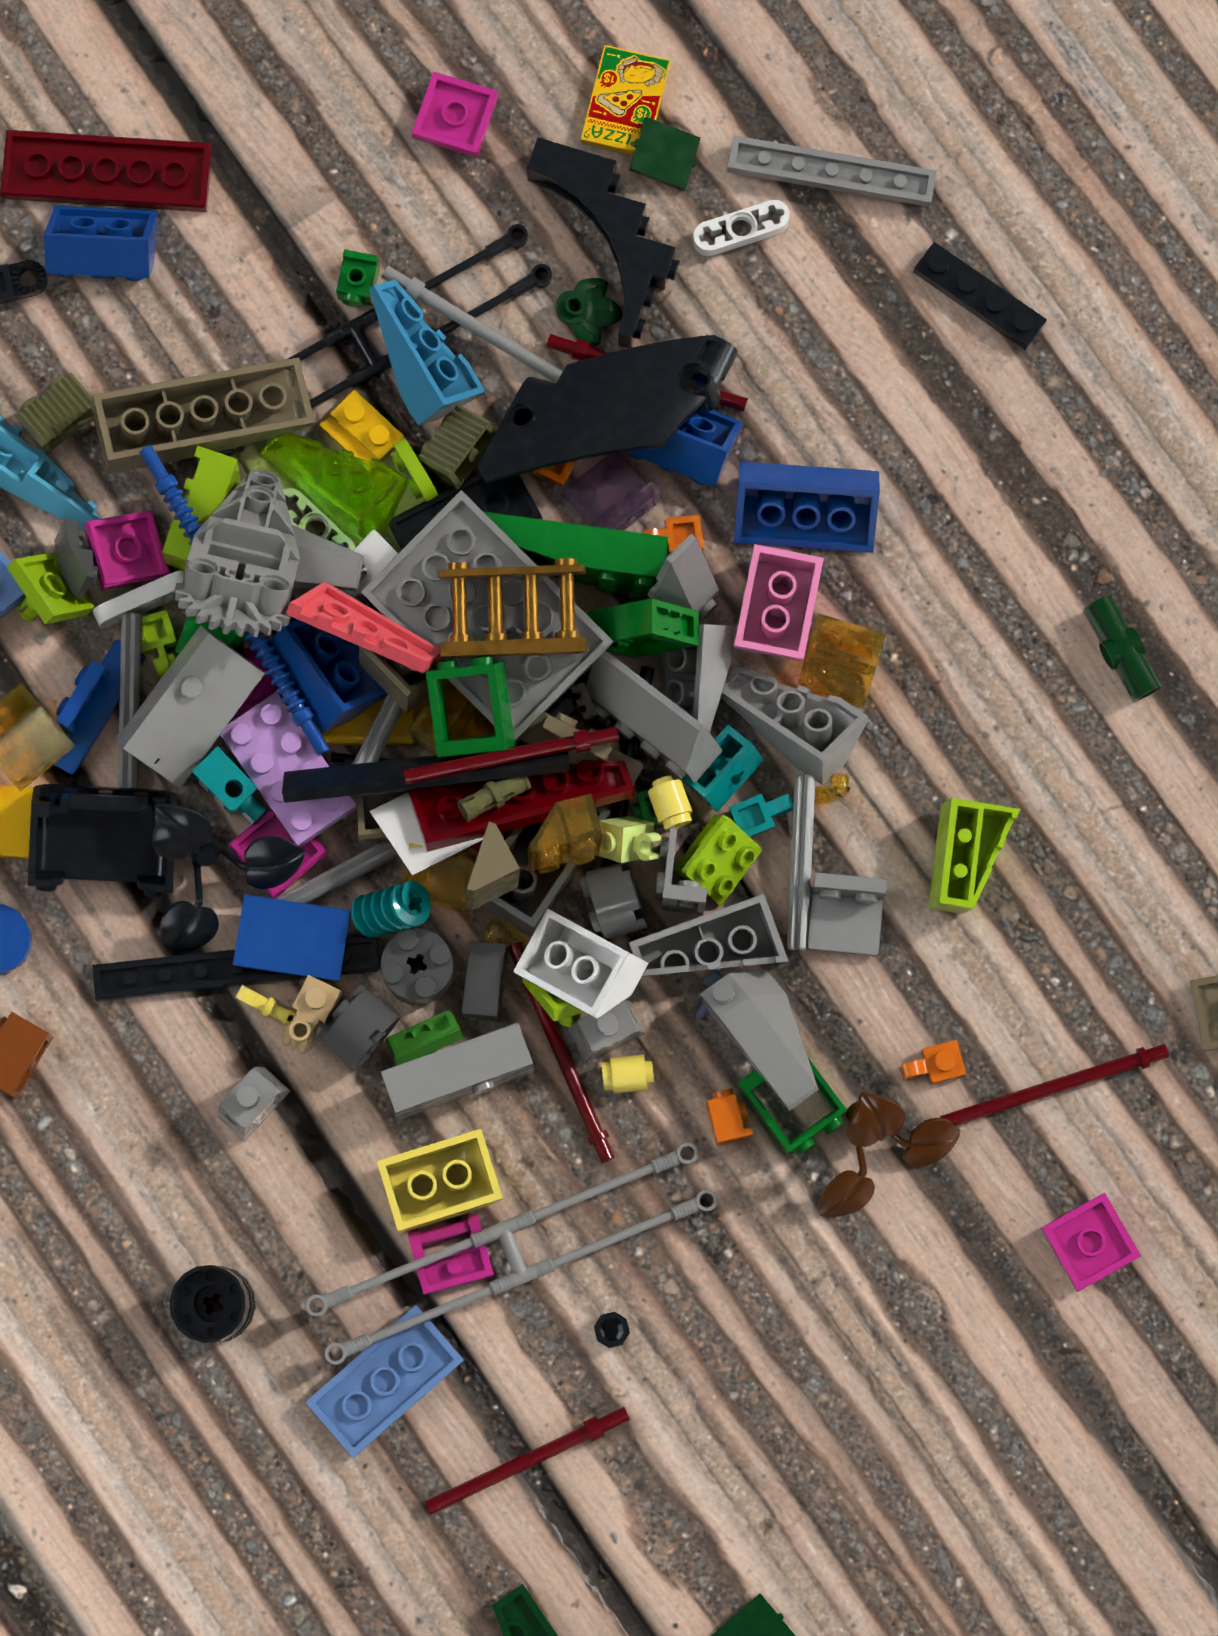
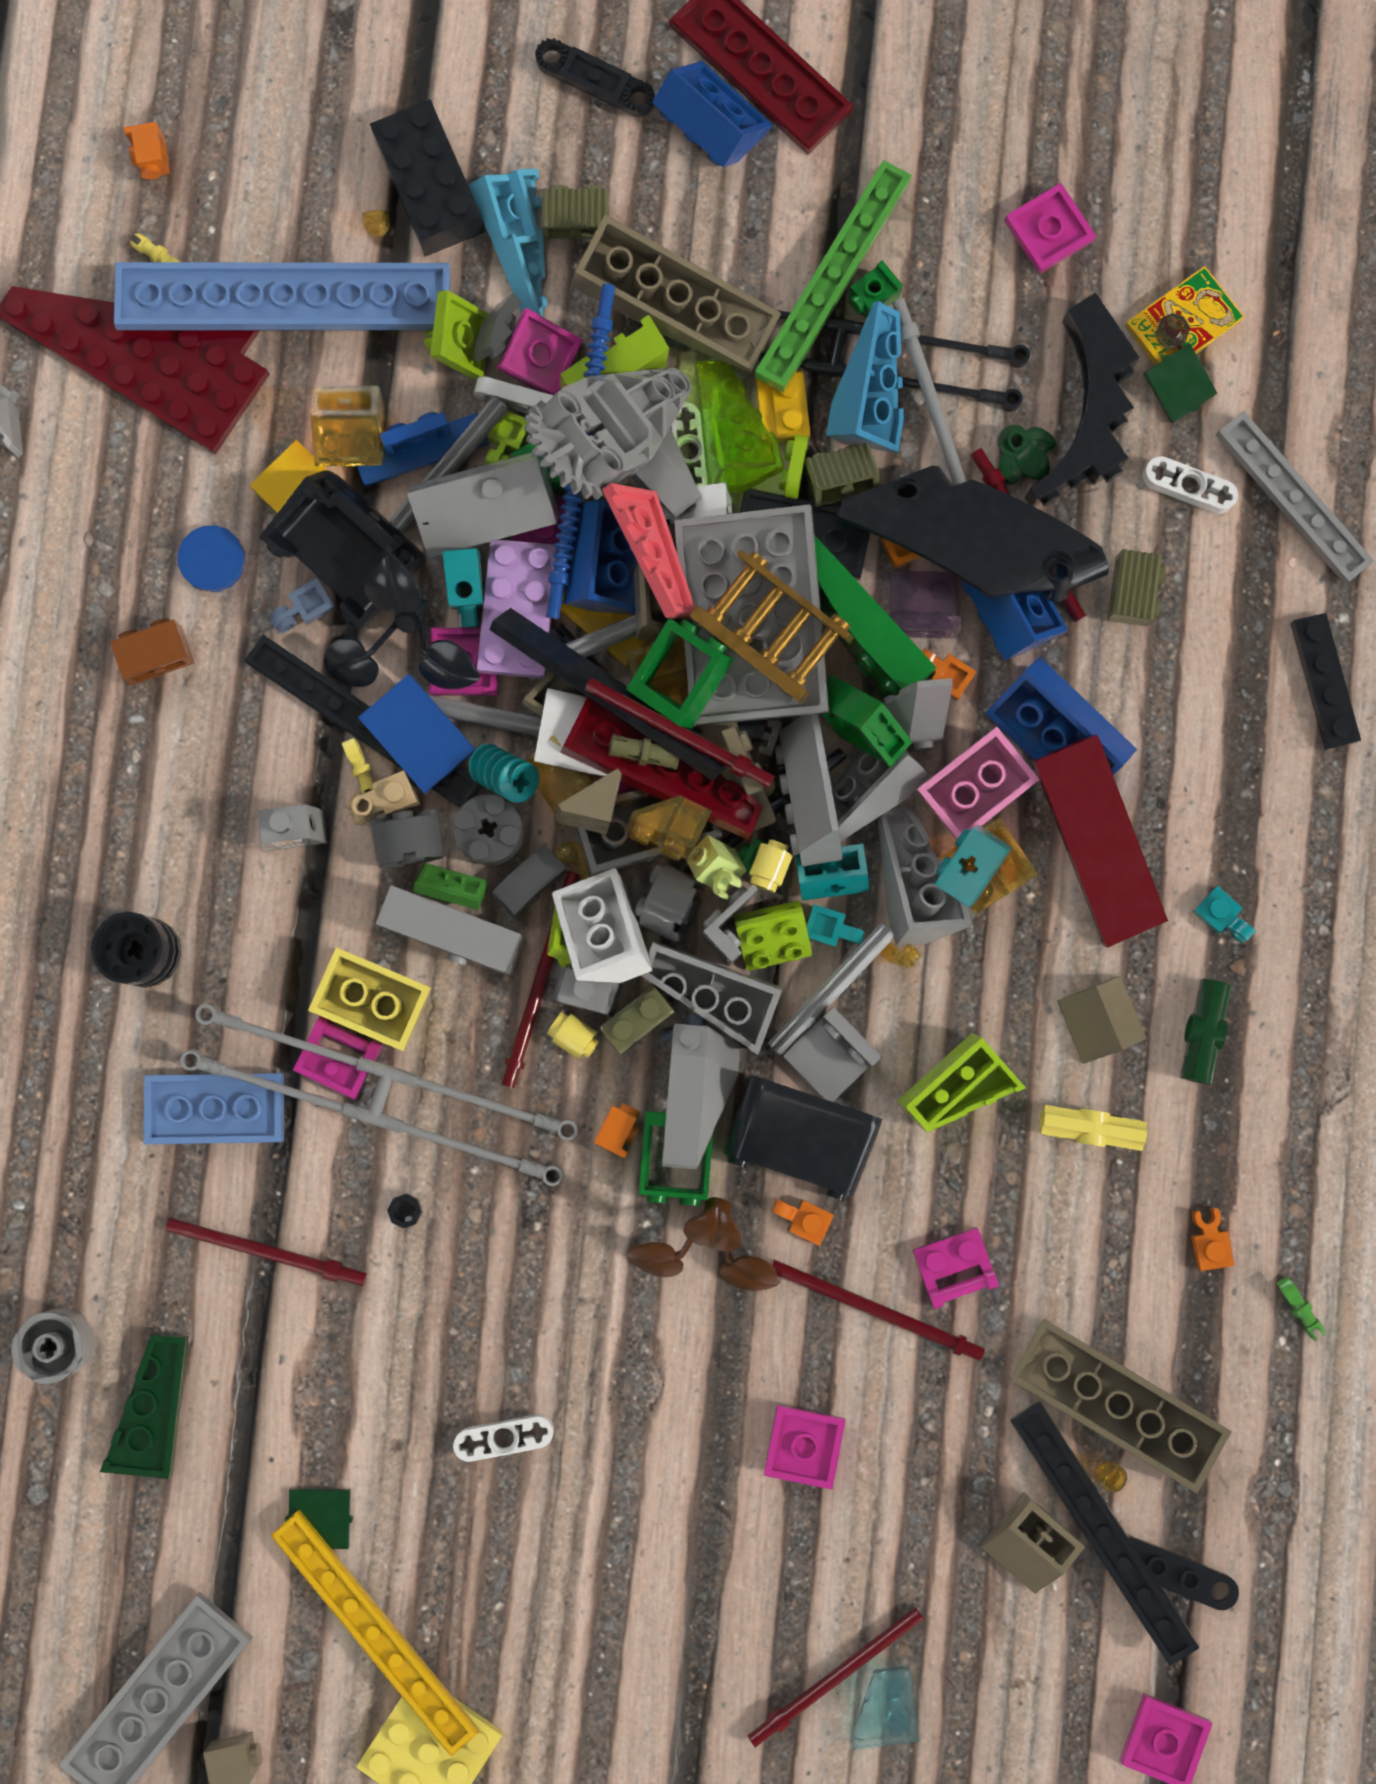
camera: 40 degrees right, 5 degrees up
none -> sand blue plate [269,578,335,633]
none -> white beam [453,1414,554,1462]
none -> olive brick [599,985,675,1055]
none -> black windscreen [723,1075,883,1201]
none -> bright green plate [755,160,912,393]
none -> dark pink plate [912,1227,999,1310]
none -> teal brick [935,825,1012,907]
none -> dark red tile [1032,734,1168,948]
none -> light yellow piece [1039,1105,1147,1151]
none -> dark tan slope [1057,976,1147,1064]
none -> olive brick [1107,549,1166,626]
none -> clear smoke tile [1154,313,1190,349]
none -> teal plate [1192,886,1256,943]

